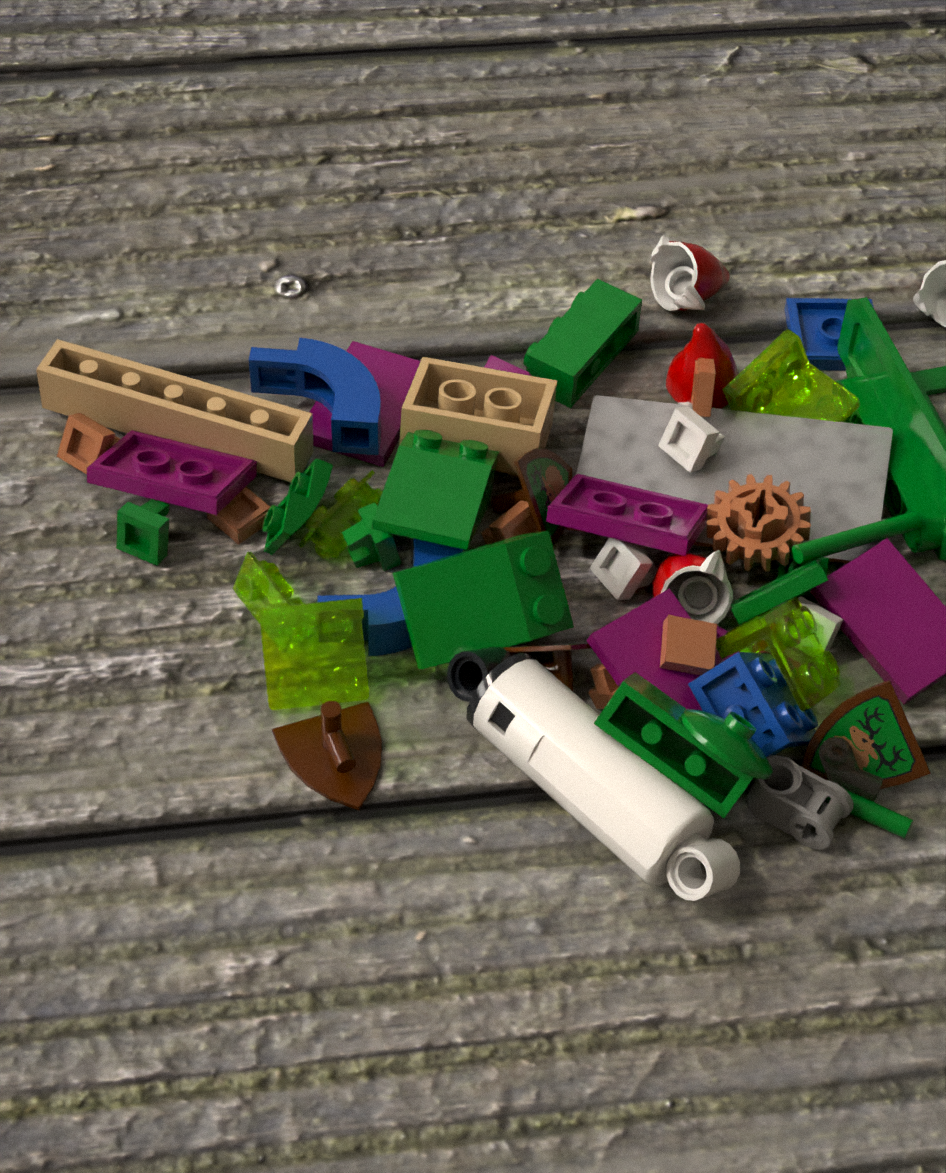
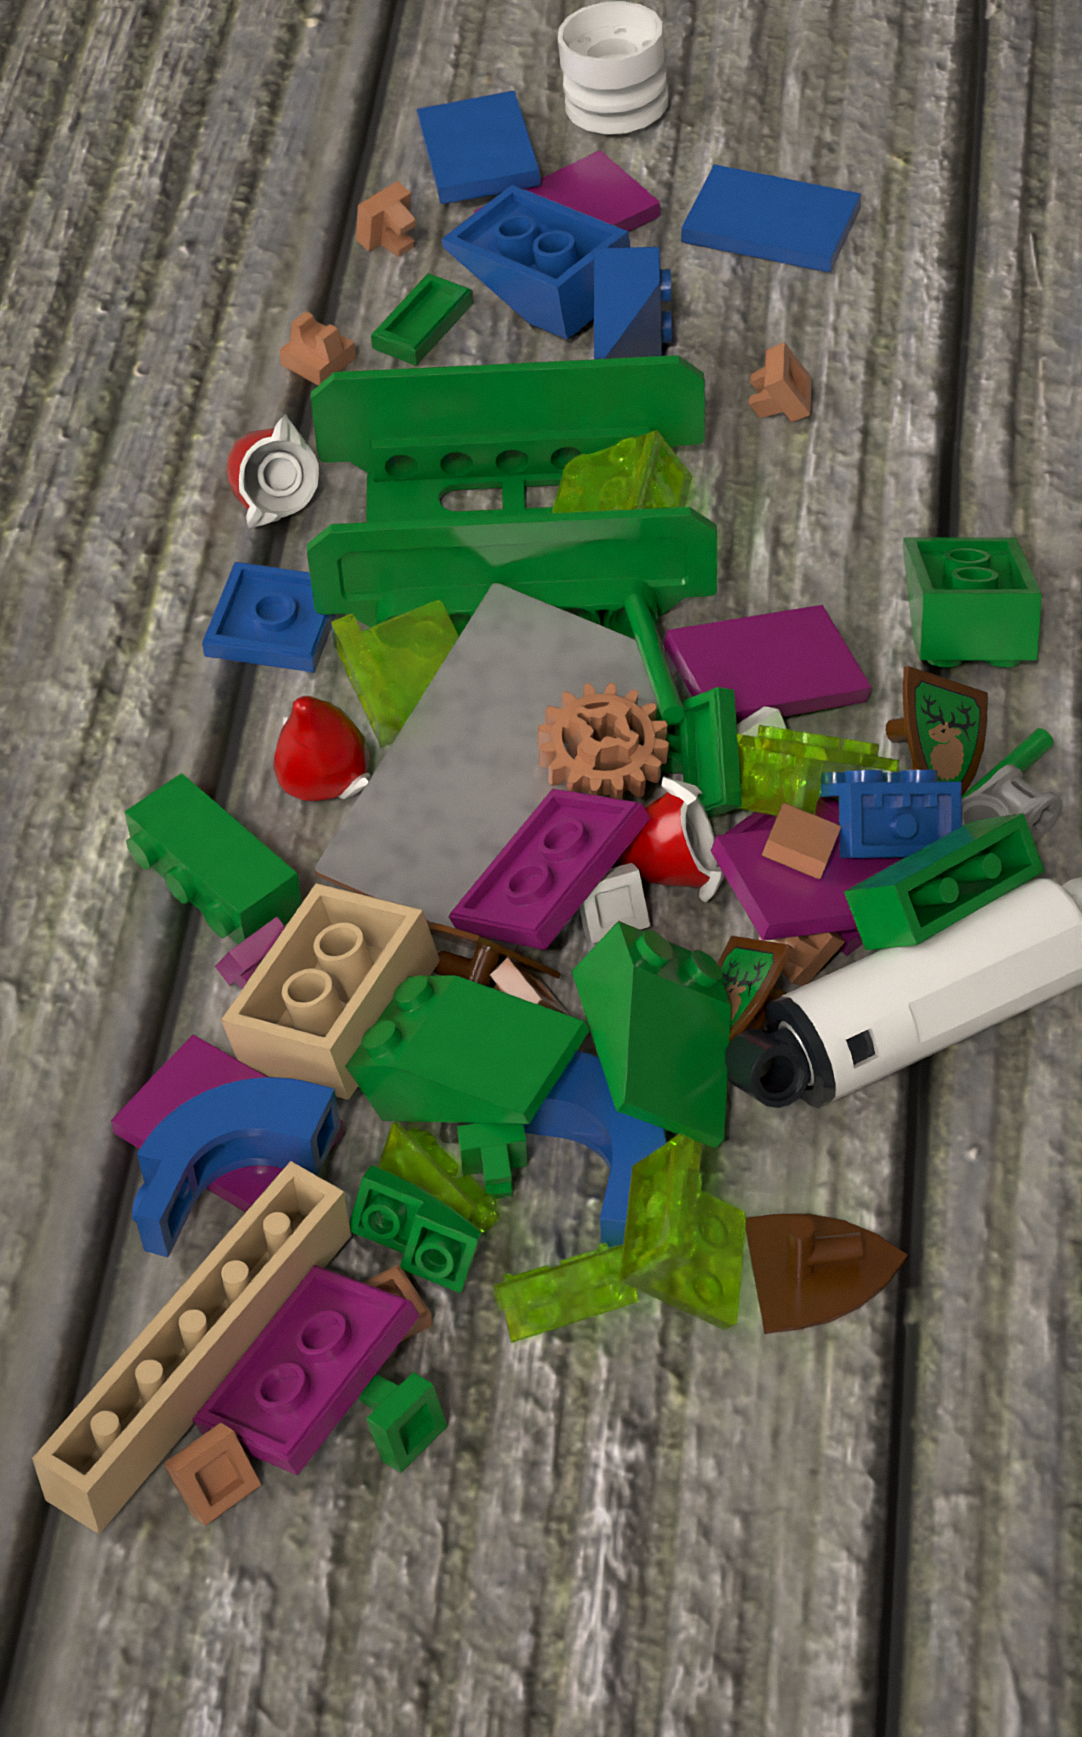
camera: 70 degrees left, 0 degrees up
white hat [651,235,730,311] -> none
white tile [658,405,725,473] -> none
green dish [681,709,773,780] -> none
nougat tile [691,358,716,417] -> none
clear smoke arm [819,737,884,802] -> none

